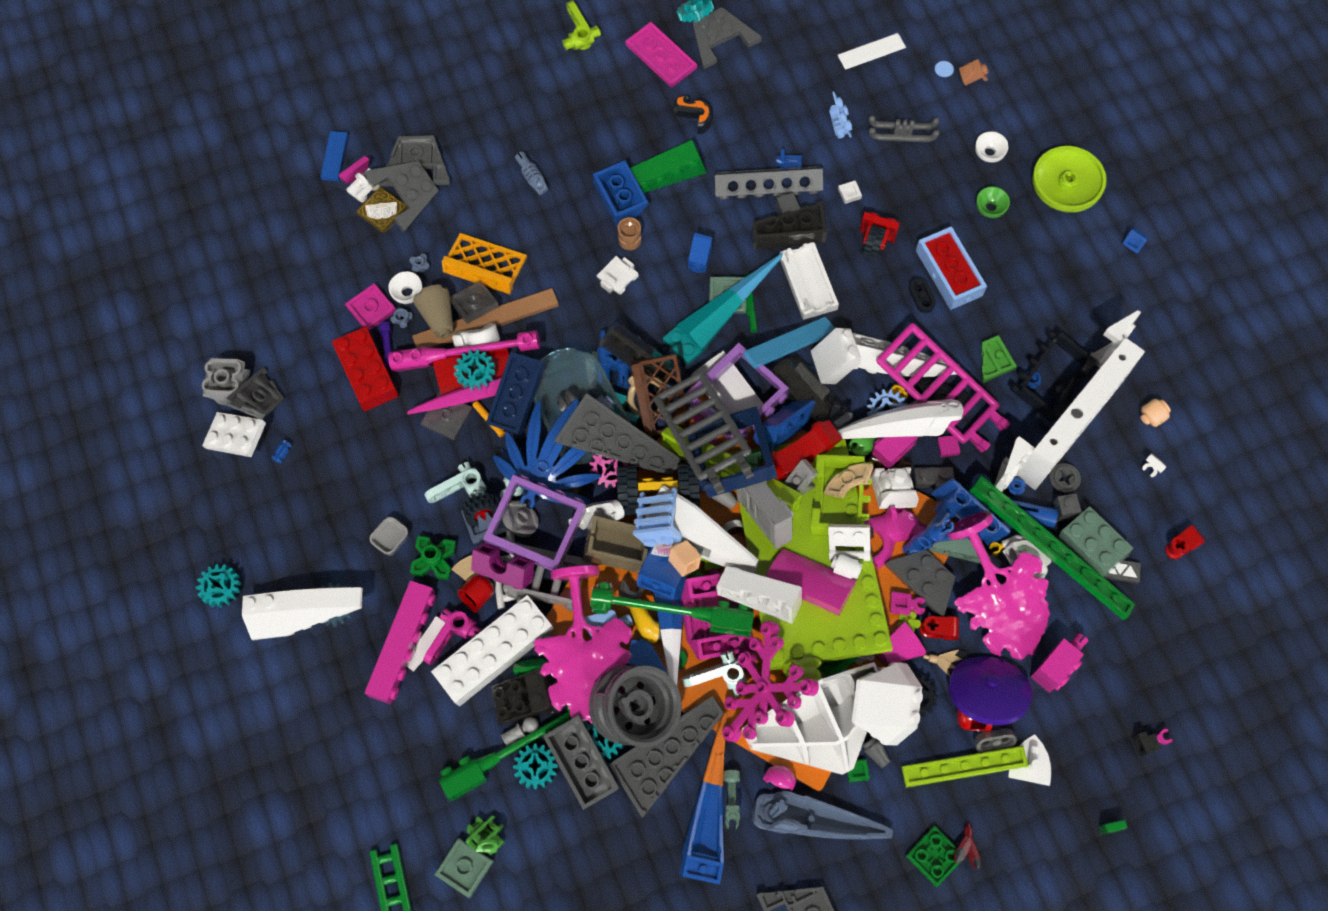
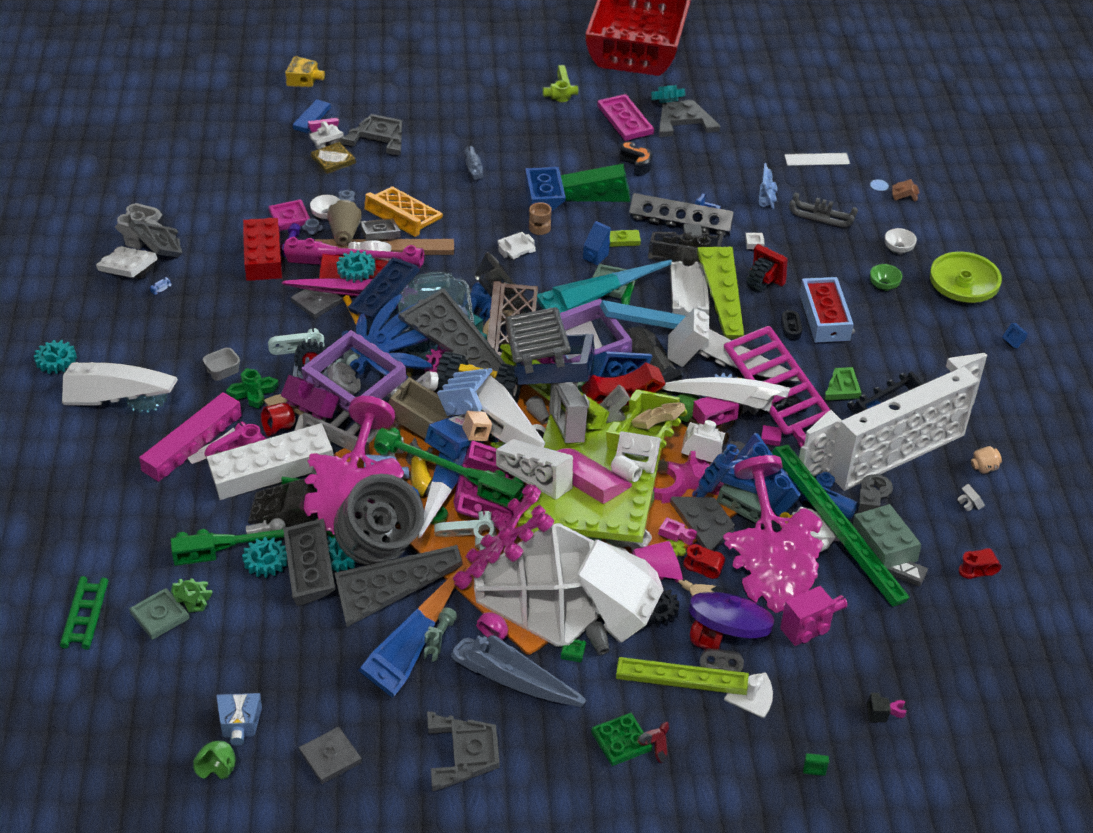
camera: 15 degrees right, 25 degrees down
dark grey wing [363,161,439,233] -> none
none -> yellow torso [285,56,325,87]
none -> lime plate [609,230,641,247]
none -> lime wing [697,247,744,339]

